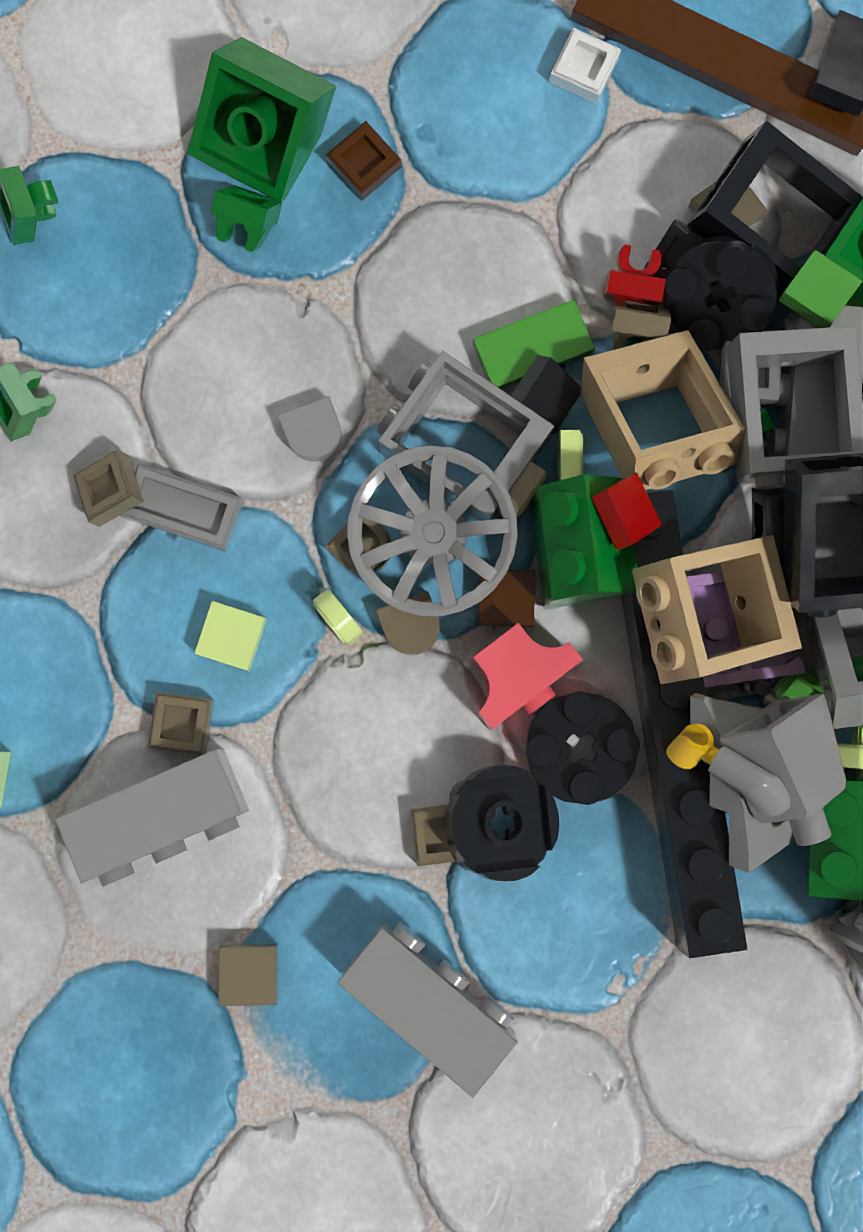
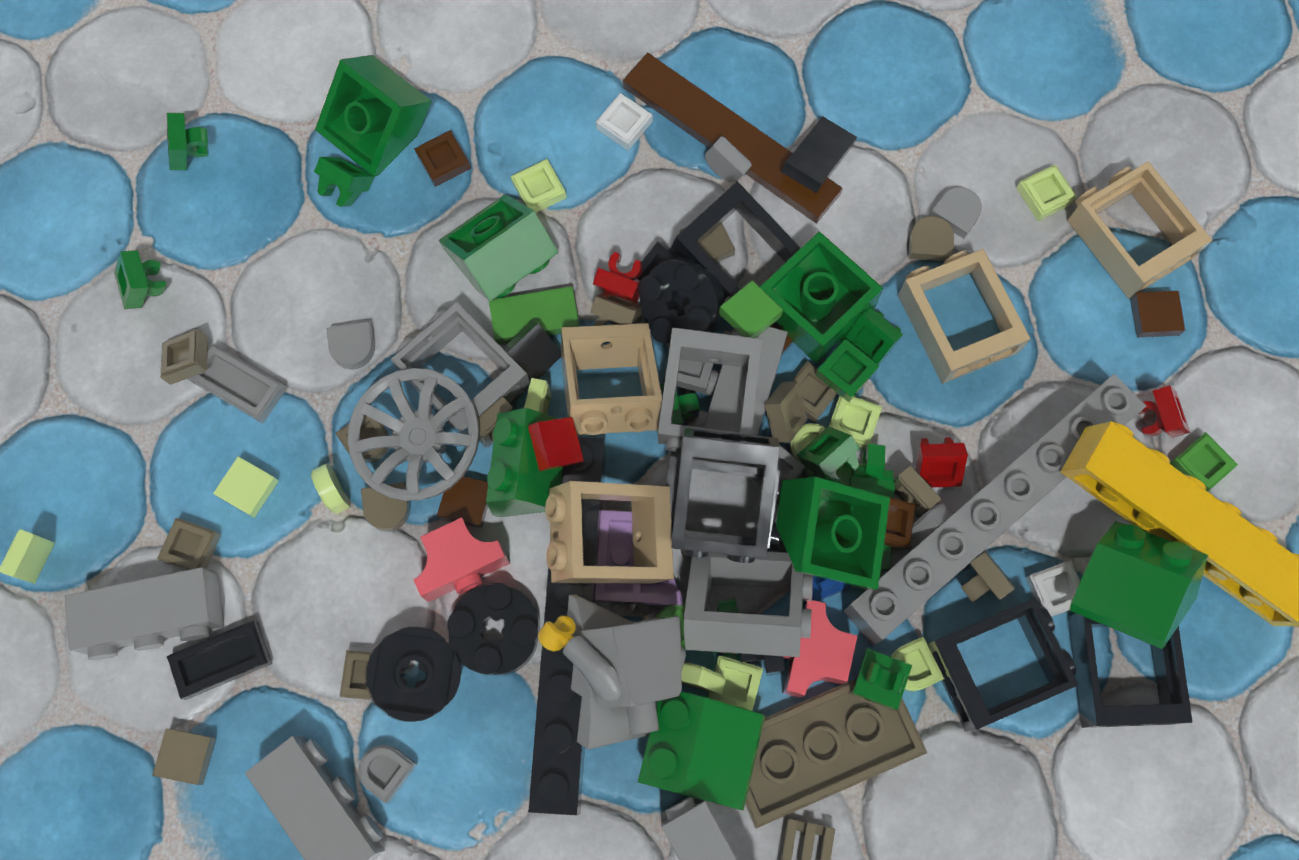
camera: 15 degrees right, 10 degrees down
none -> black tile [167,620,273,700]
none -> light grey tile [358,745,418,804]
none -> slope [438,194,559,301]
none -> yellowish green tile [510,159,567,213]
none -> light grey tile [705,136,752,182]

